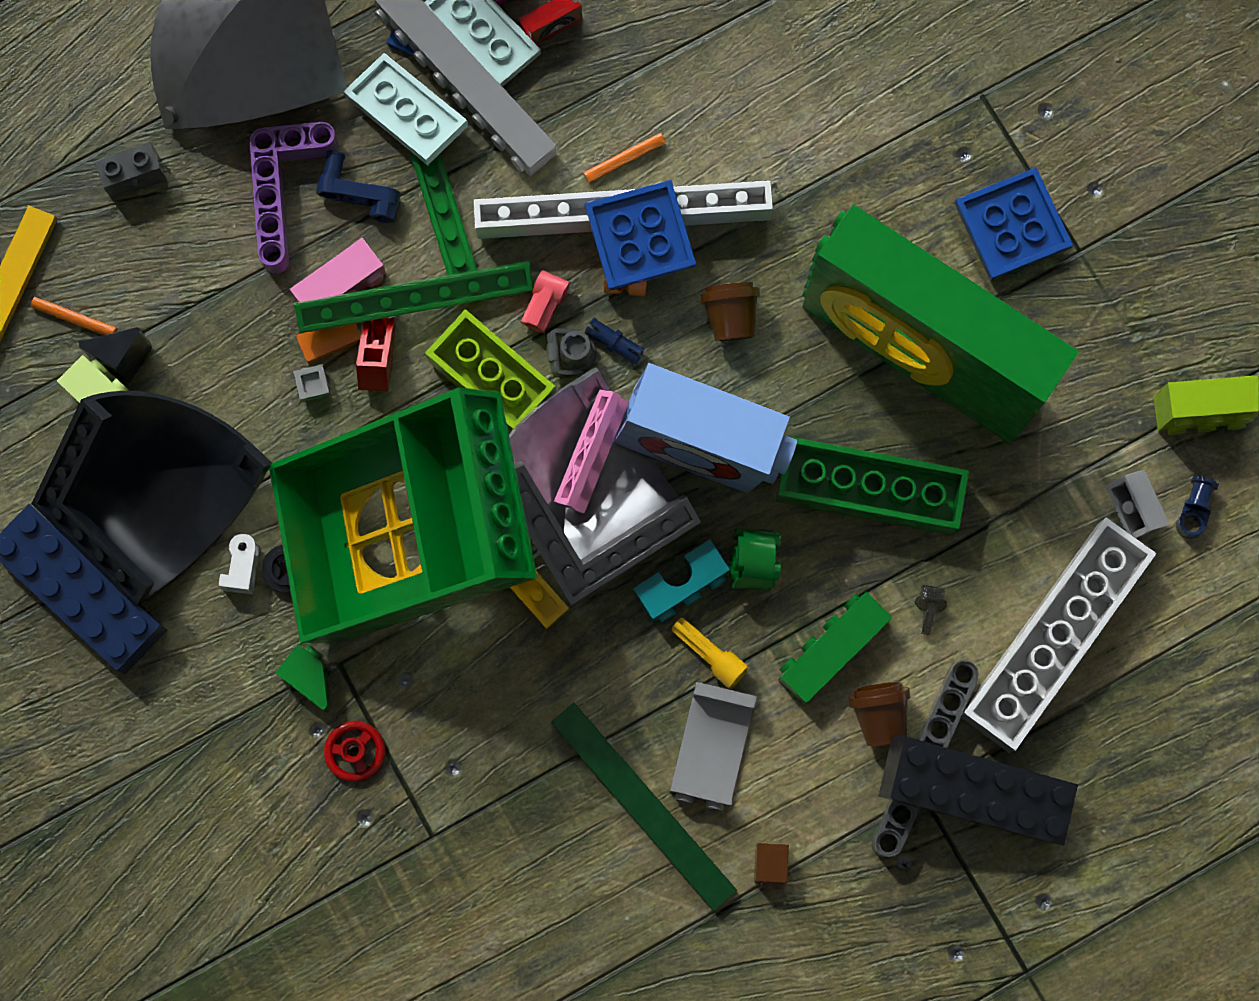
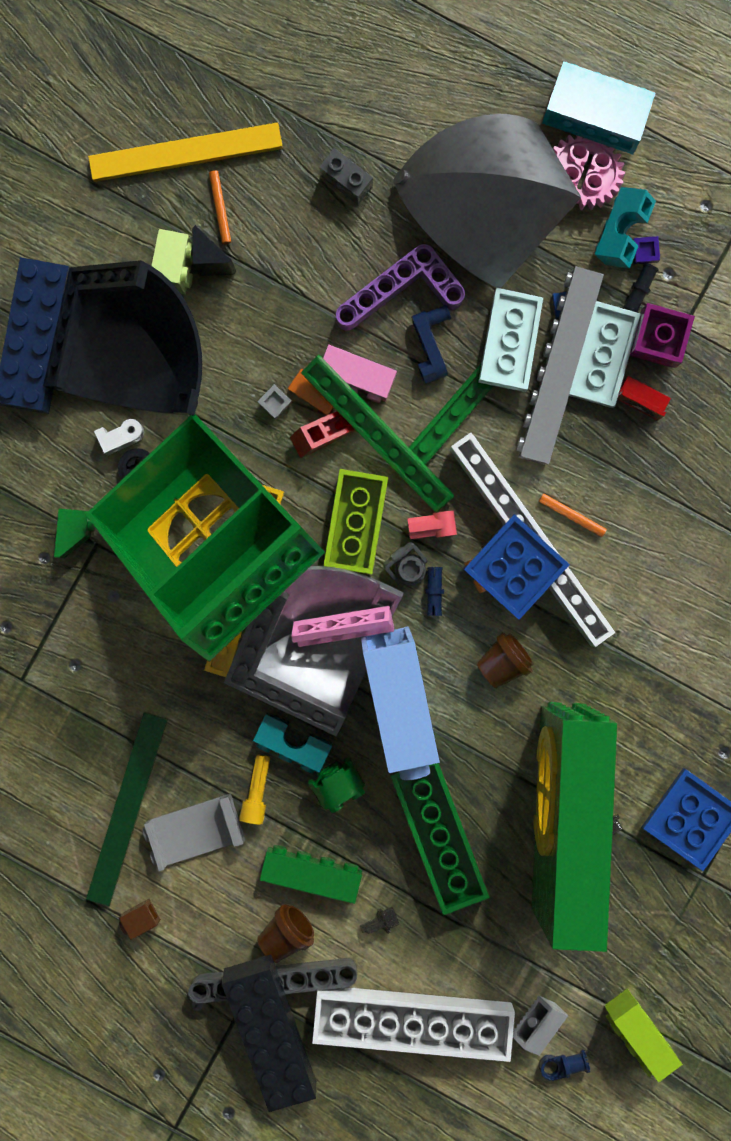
camera: 60 degrees right, 10 degrees up
red piece [324,721,385,782] -> none

